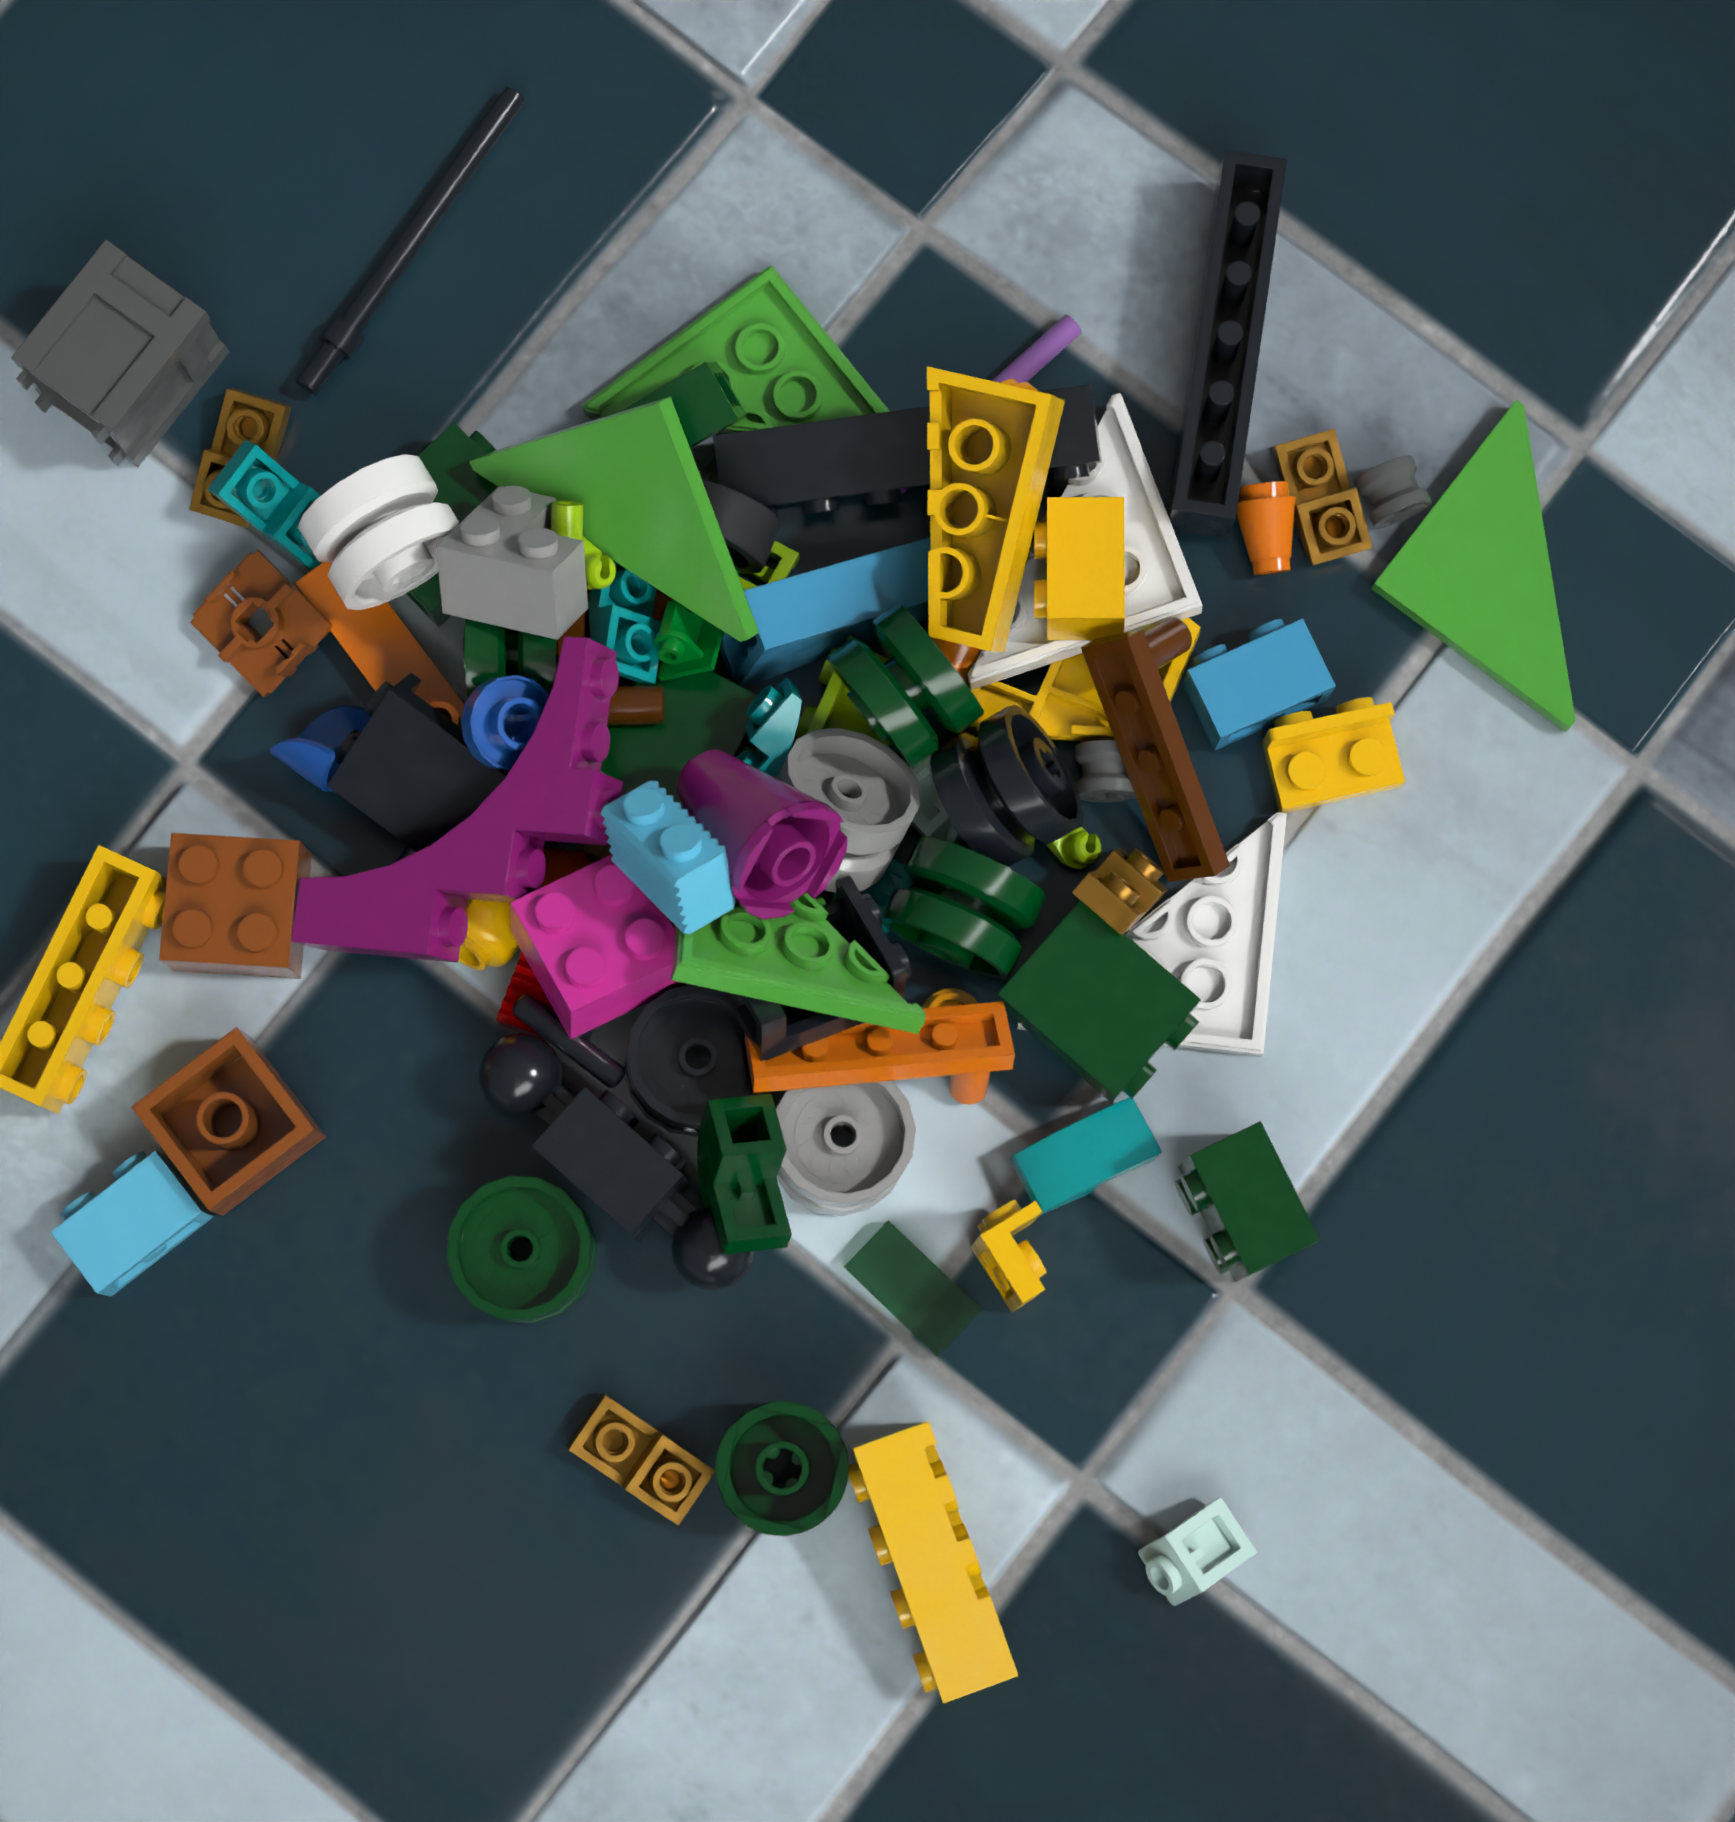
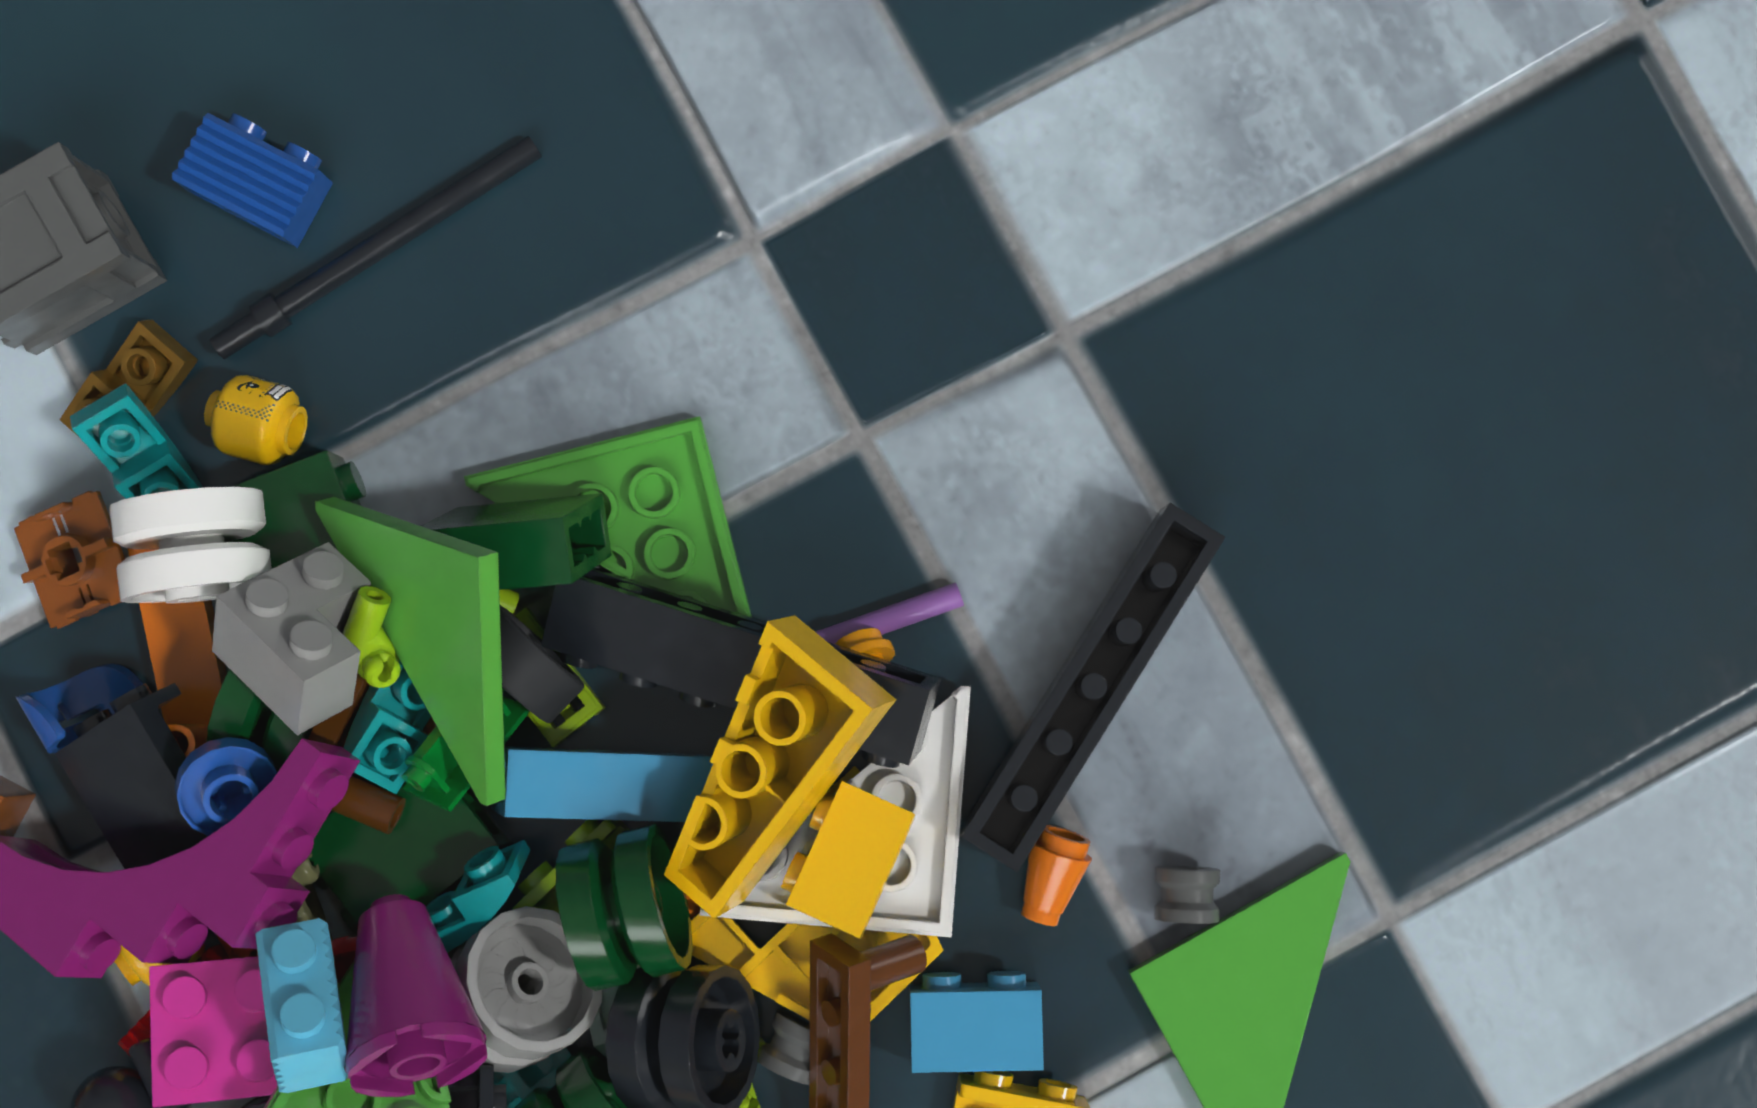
camera: 25 degrees right, 5 degrees up
pearl gold slope [1271,428,1373,566] -> none
none -> blue brick [172,113,333,248]
none -> yellow head [204,375,308,465]

